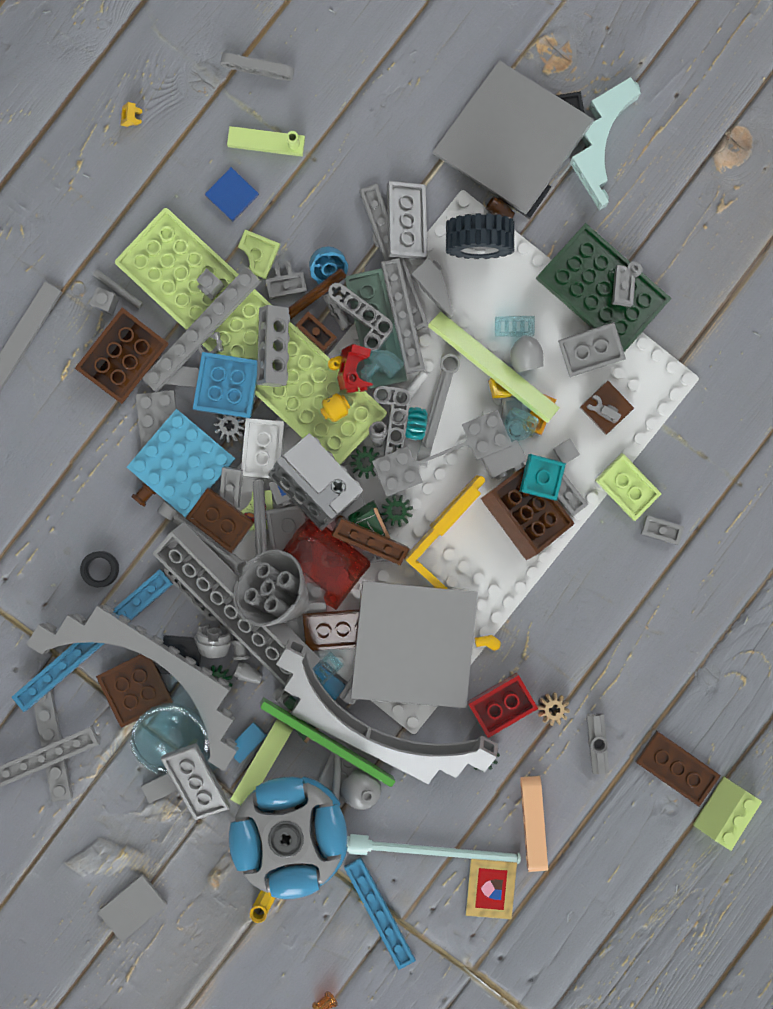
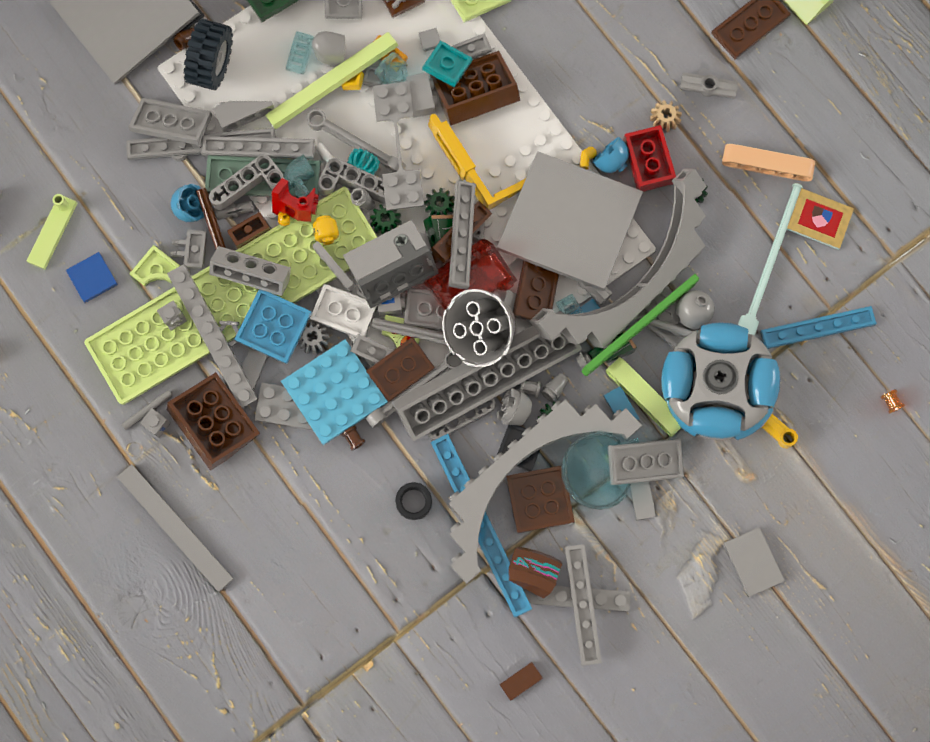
camera: 75 degrees left, 10 degrees down
none -> light grey tile [312,241,356,292]
none -> light grey tile [449,180,476,290]
none -> reddish brown slope [509,547,563,599]
none -> dark azure cylinder [592,137,629,173]

